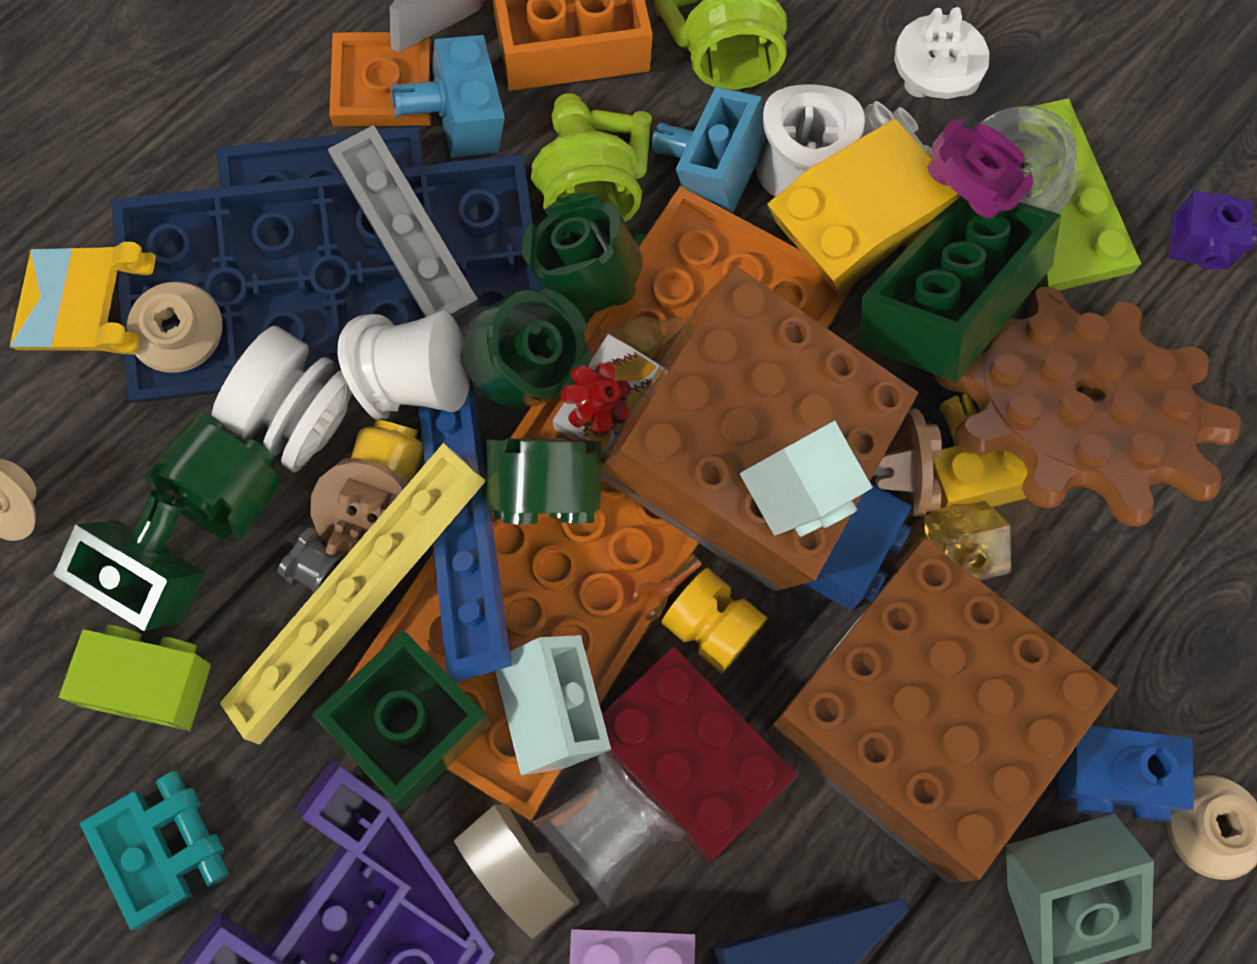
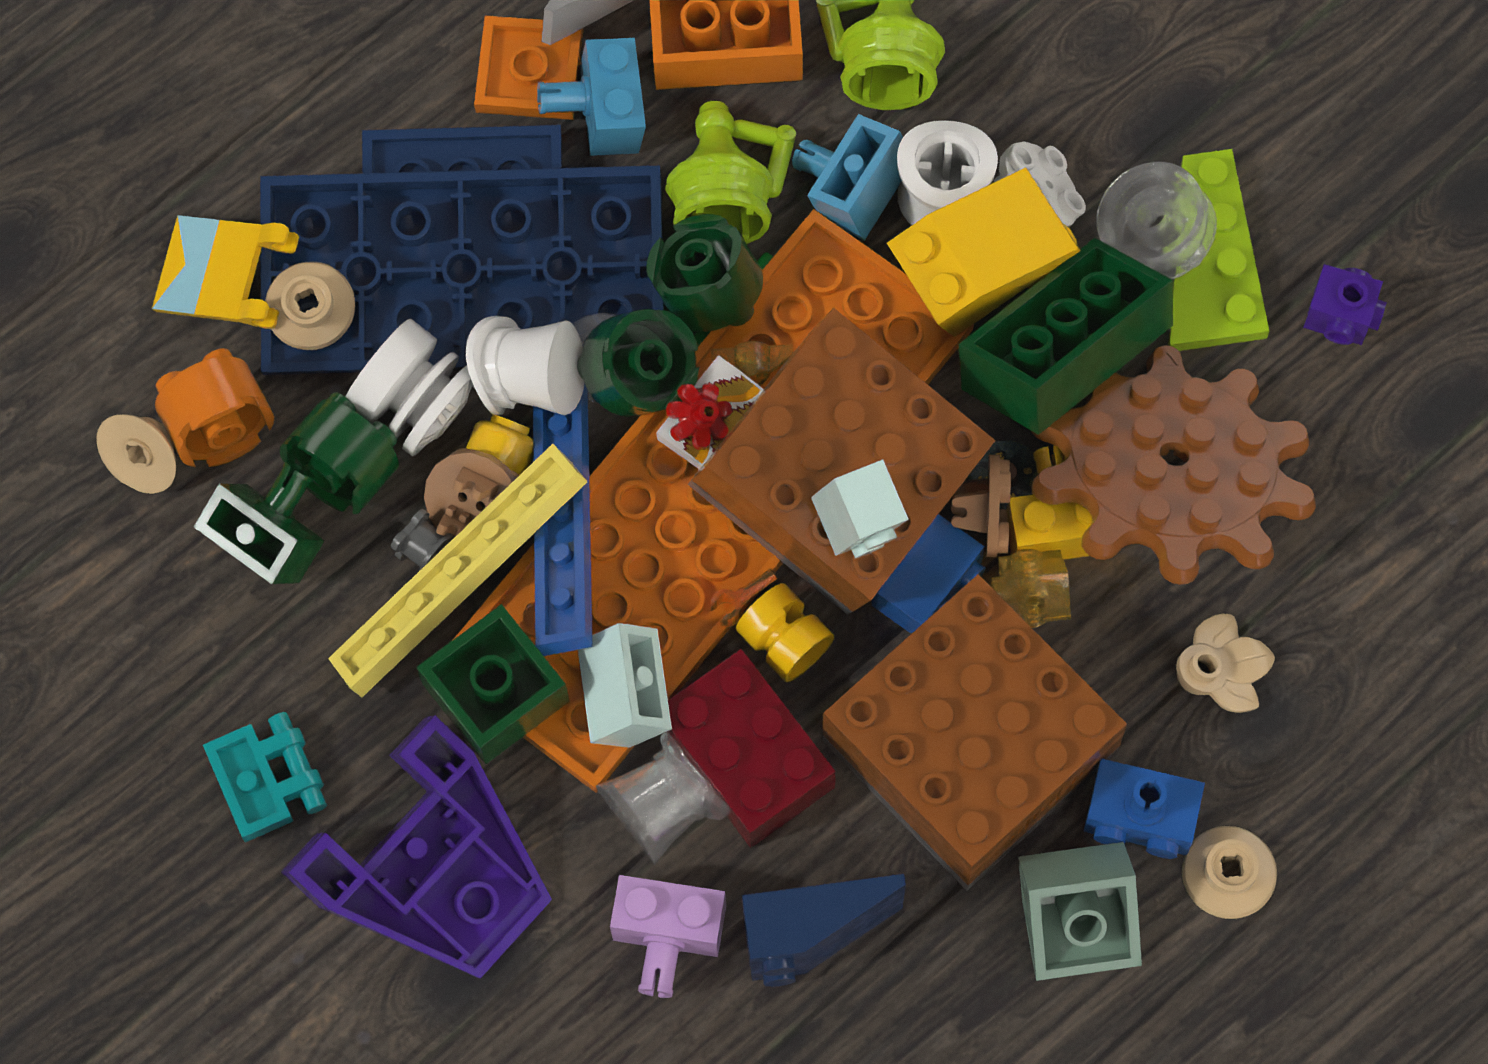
camera: 15 degrees right, 0 degrees up
lime brick [58,625,211,731] -> none
light grey plate [328,125,479,319] -> none
dark tan slope [454,804,580,939] -> none
dark green brick [487,438,602,524] -> none
white plate [894,7,989,99] -> none
magenta plate [928,119,1033,218] -> none
none -> orange brick [155,348,274,467]
none -> tan plate [1176,614,1275,713]

